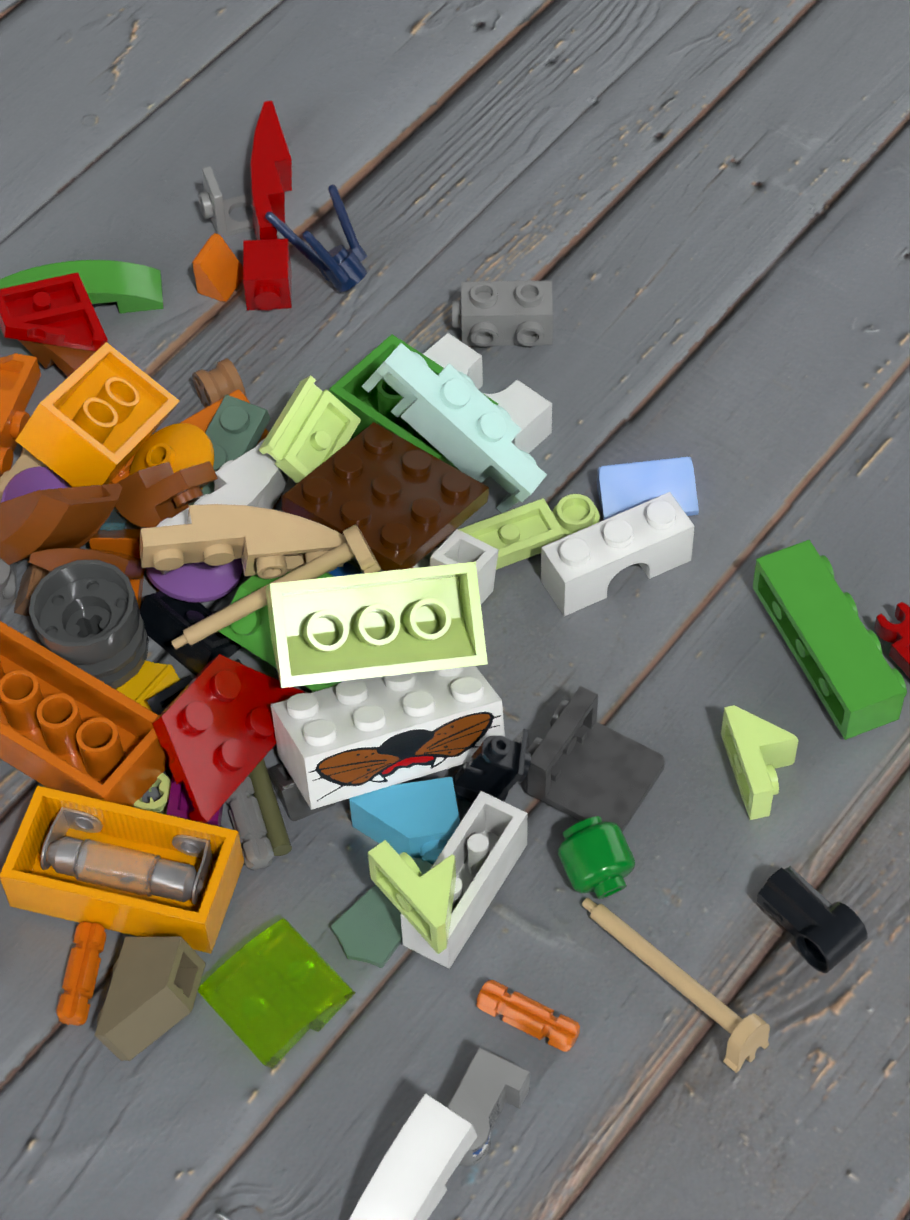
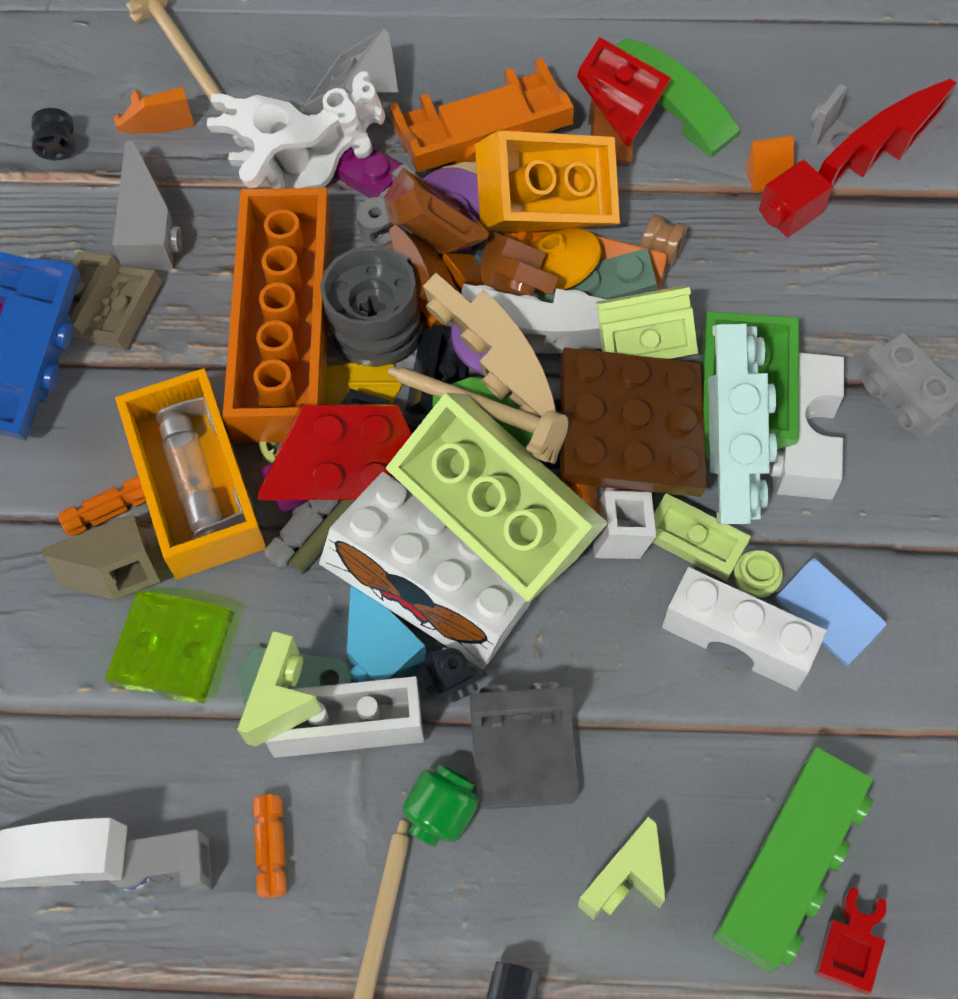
camera: 55 degrees right, 10 degrees up
dark blue plant [265,185,367,292] -> none

